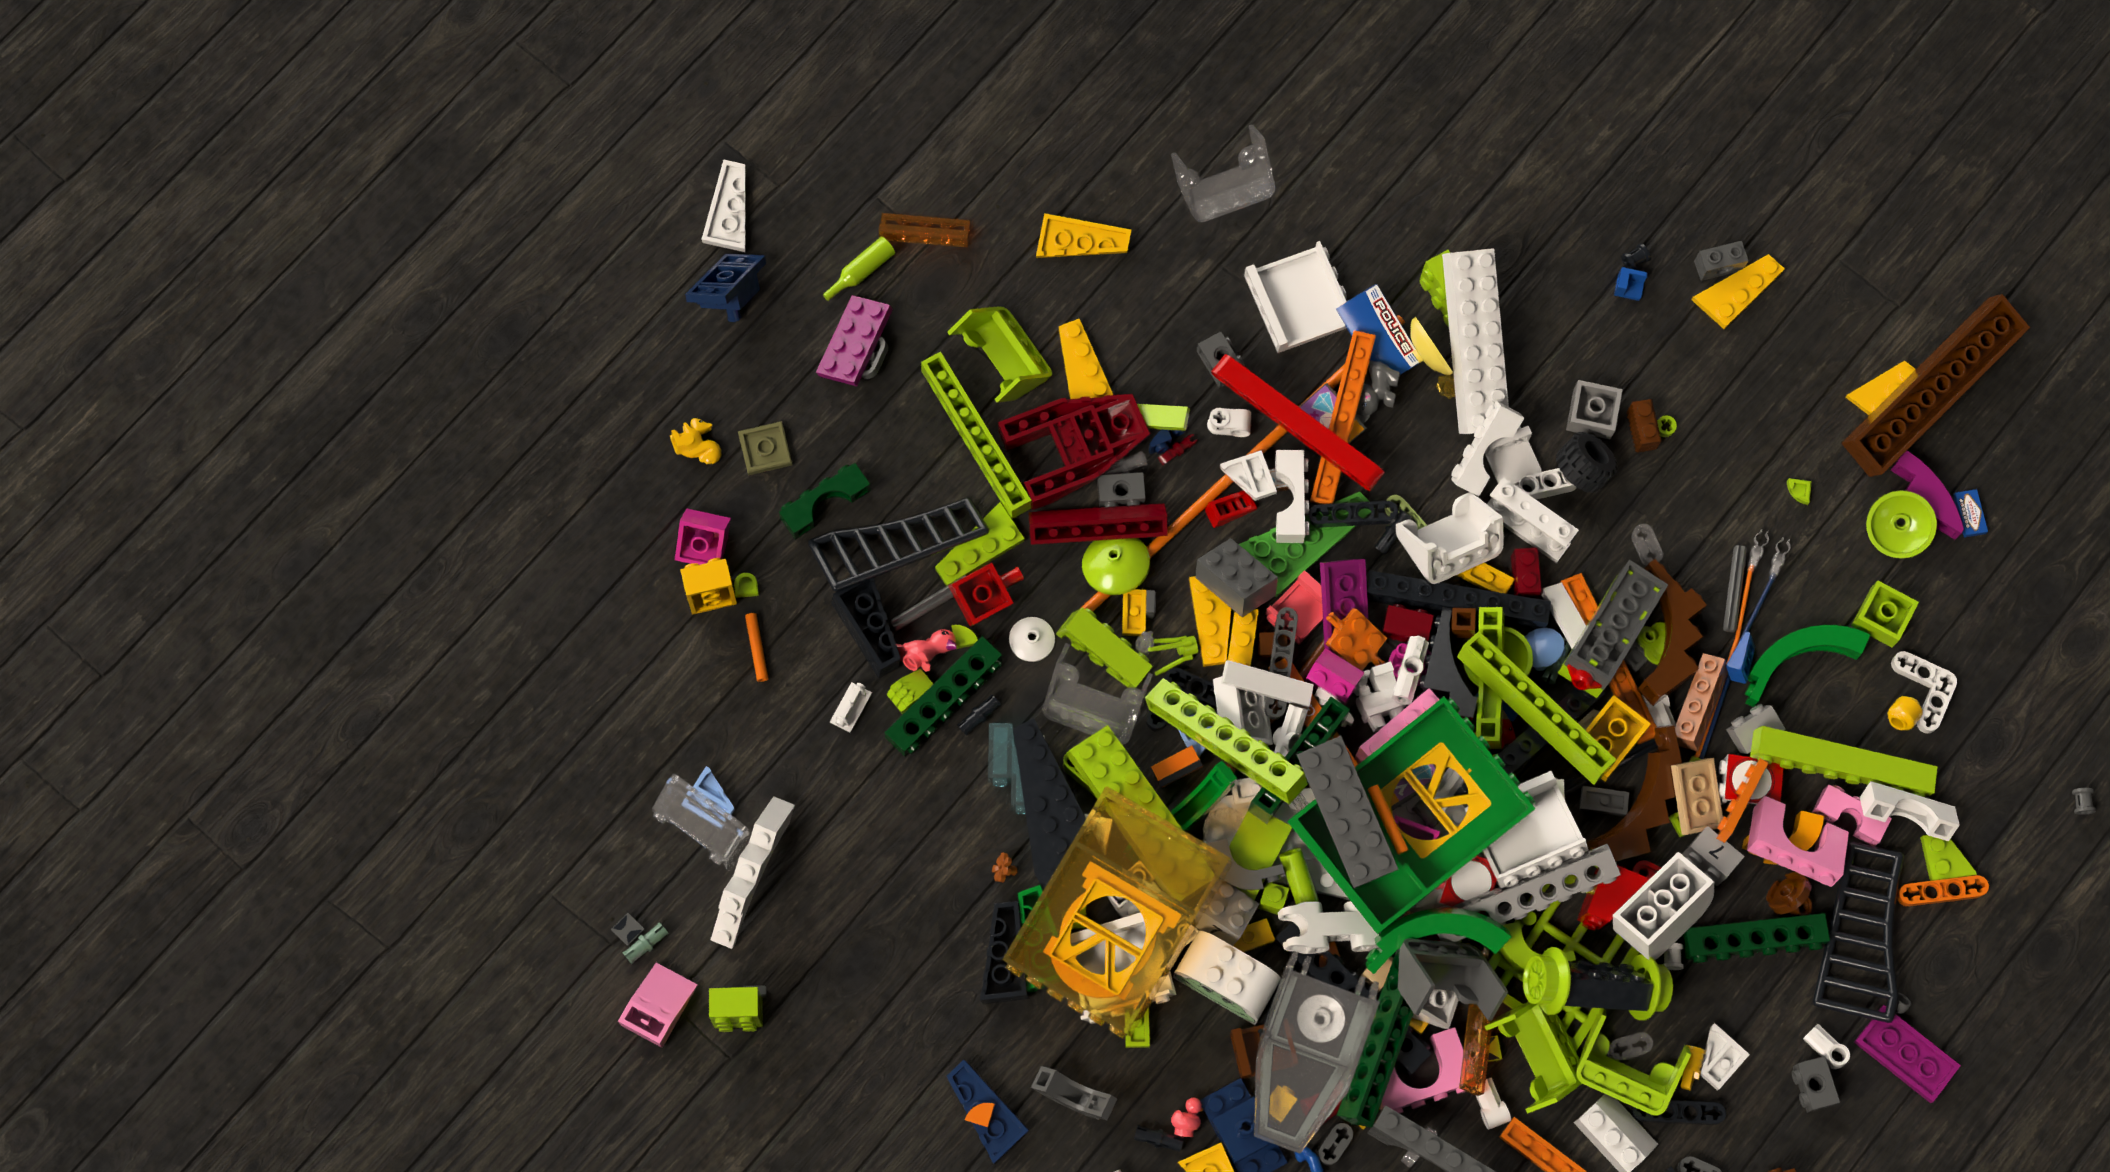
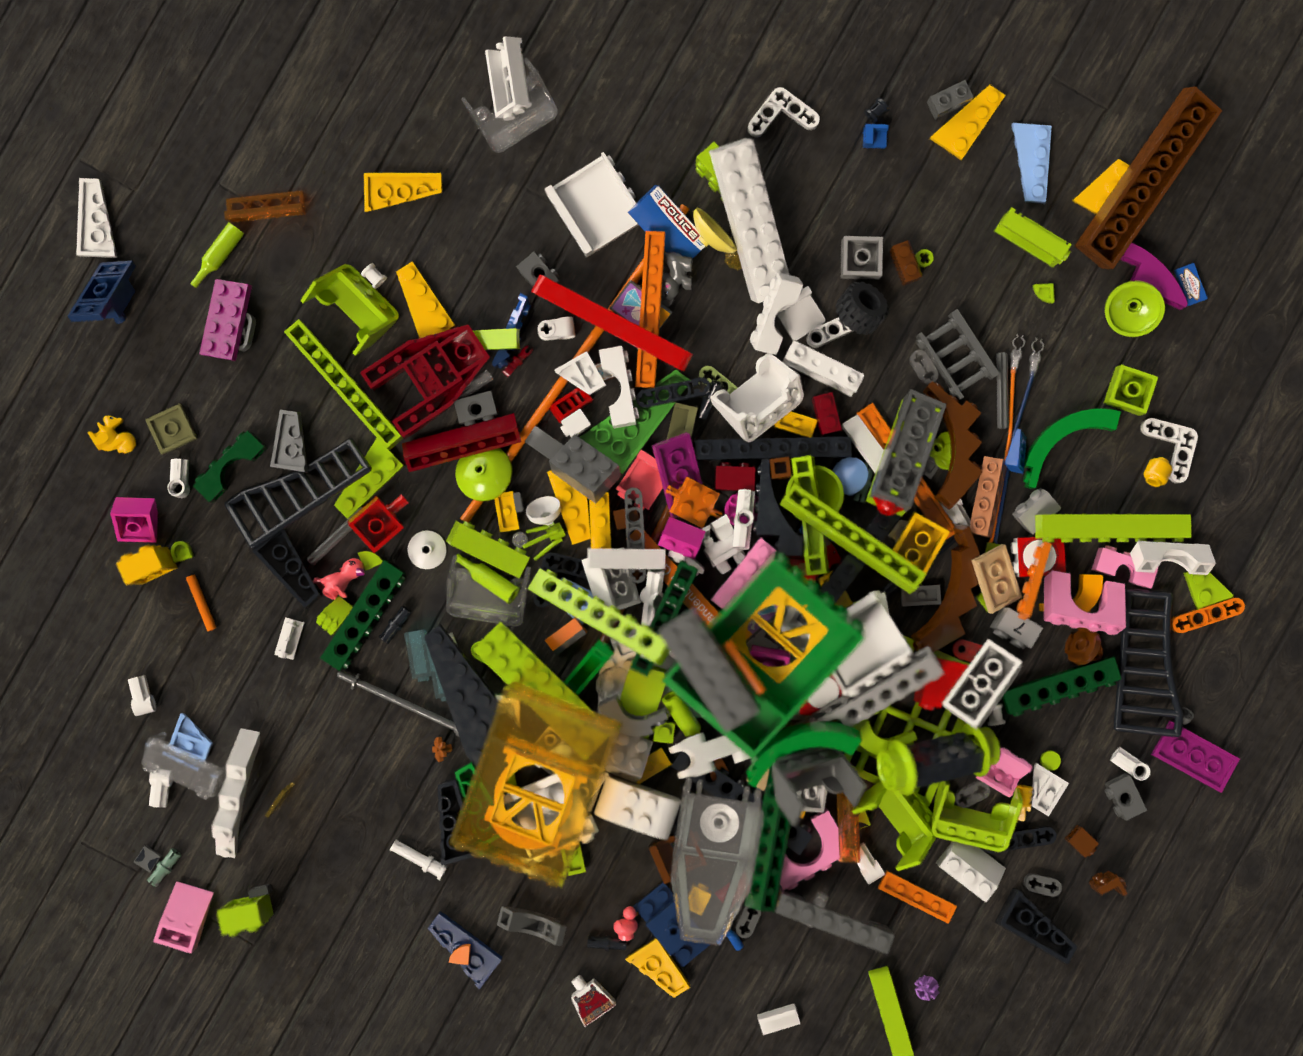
camera: 10 degrees left, 15 degrees up
none -> white piece [128,675,156,716]
none -> white piece [149,767,174,807]
none -> white piece [167,459,190,498]
none -> clear yellow piece [265,782,295,818]
none -> wing [270,410,308,473]
none -> dark grey bar [337,671,459,737]
none -> white bush [361,263,387,289]
none -> white pin [390,839,448,880]
none -> lime piece [454,554,520,604]
none -> white door [485,36,532,121]
none -> blue wing [506,293,531,329]
none -> dark grey slope [524,426,564,460]
none -> white piece [526,496,561,525]
none -> white brick [560,409,591,437]
none -> olive panel [667,403,698,440]
none -> white beam [748,88,819,137]
none -> dark grey fence [916,309,1000,400]
none -> bright pink bracket [976,748,1032,797]
none -> lime door [994,207,1072,267]
none -> light blue wing [1012,123,1051,204]
none -> lime tile [1040,750,1061,771]
none -> reddish brown brick [1064,825,1099,858]

